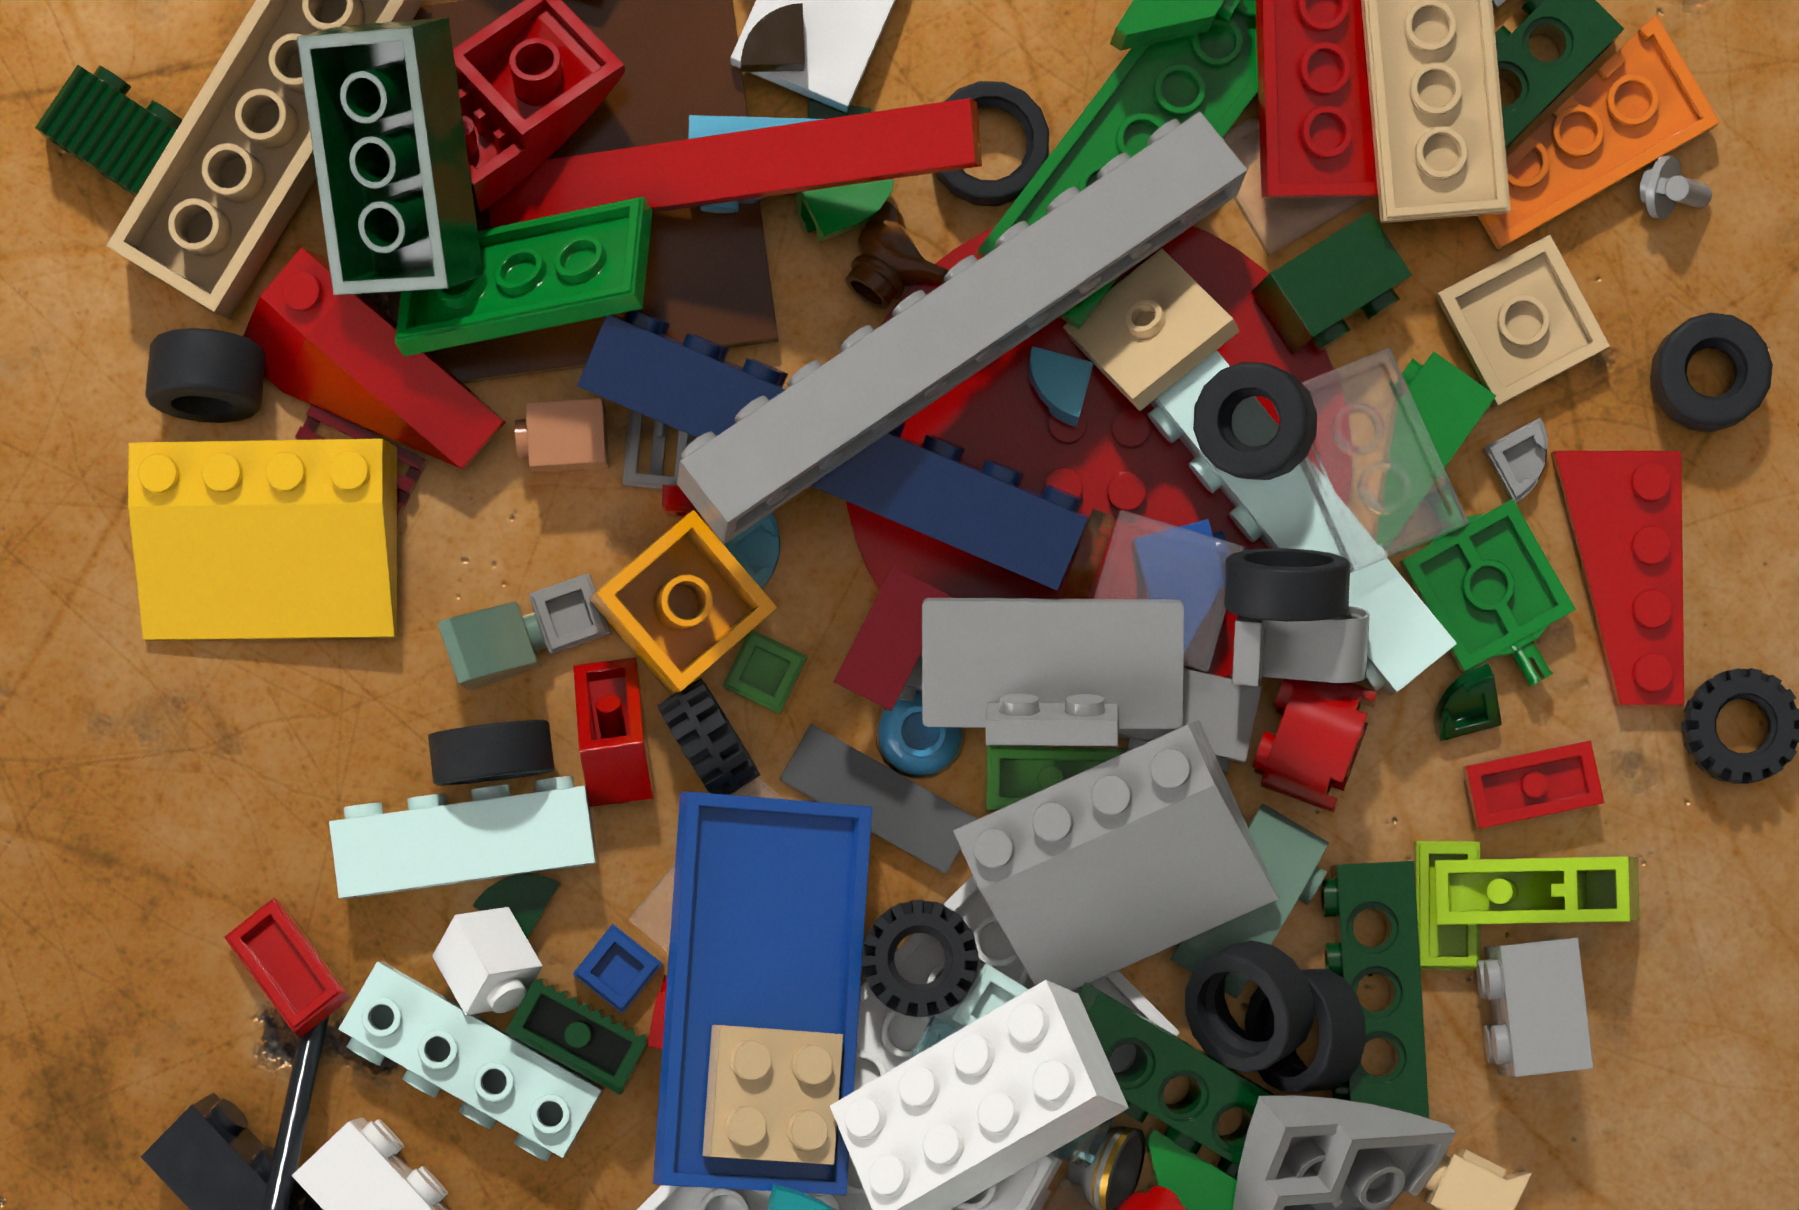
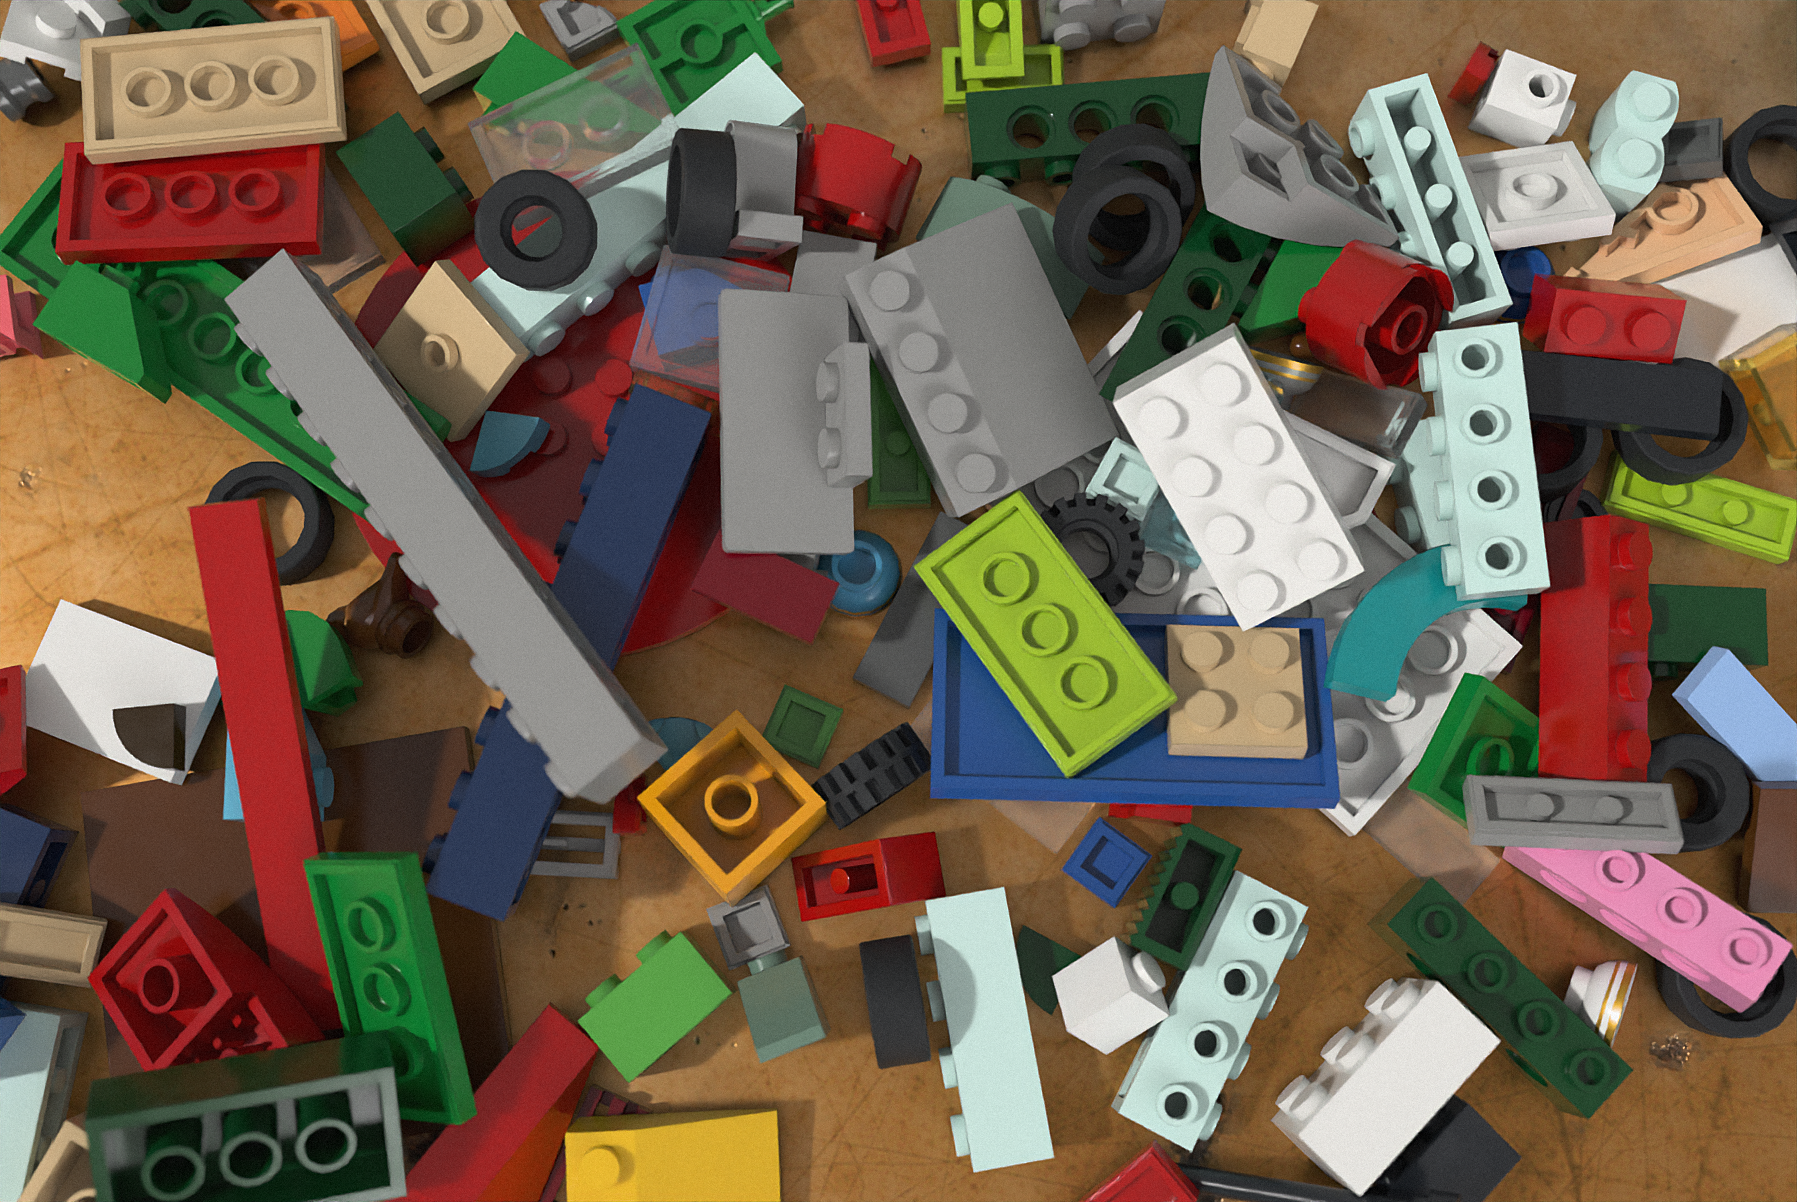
camera: 90 degrees left, 5 degrees down
nougat brick [515,398,609,473] -> none
dark green tile [1434,663,1502,741] -> none
none -> bright green brick [578,930,738,1083]
none -> lime tile [913,488,1178,779]

